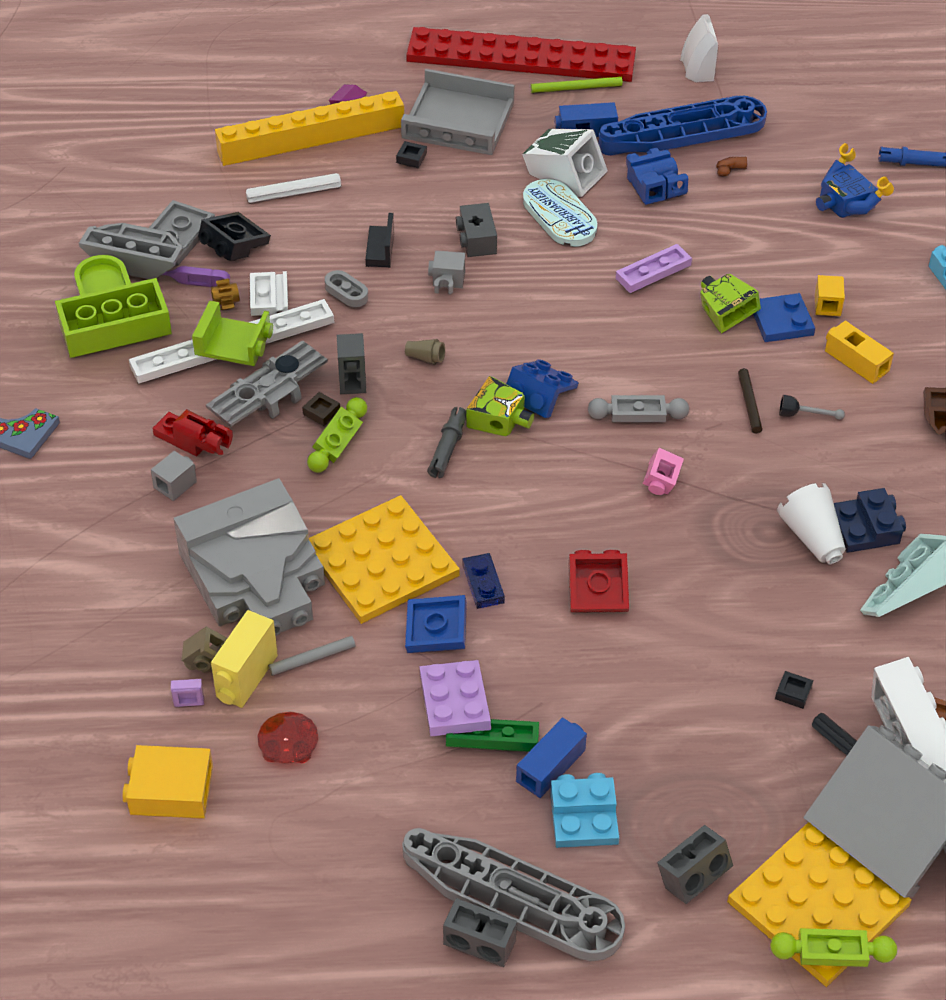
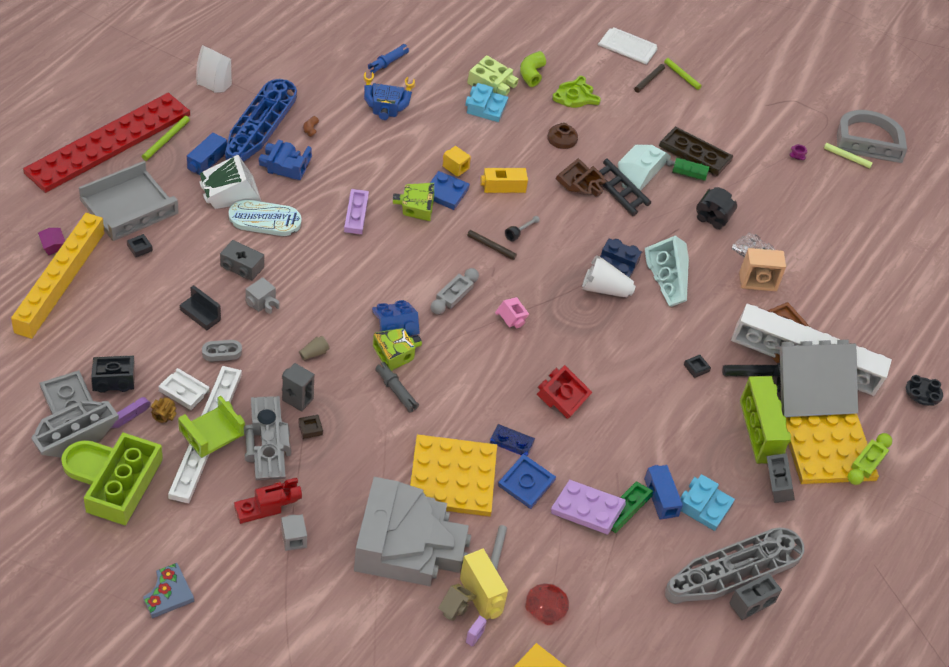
camera: 60 degrees left, 0 degrees up
white axle [246,173,341,203] -> none
lime plate [307,397,367,473] -> none
none -> lime brick [740,376,791,464]

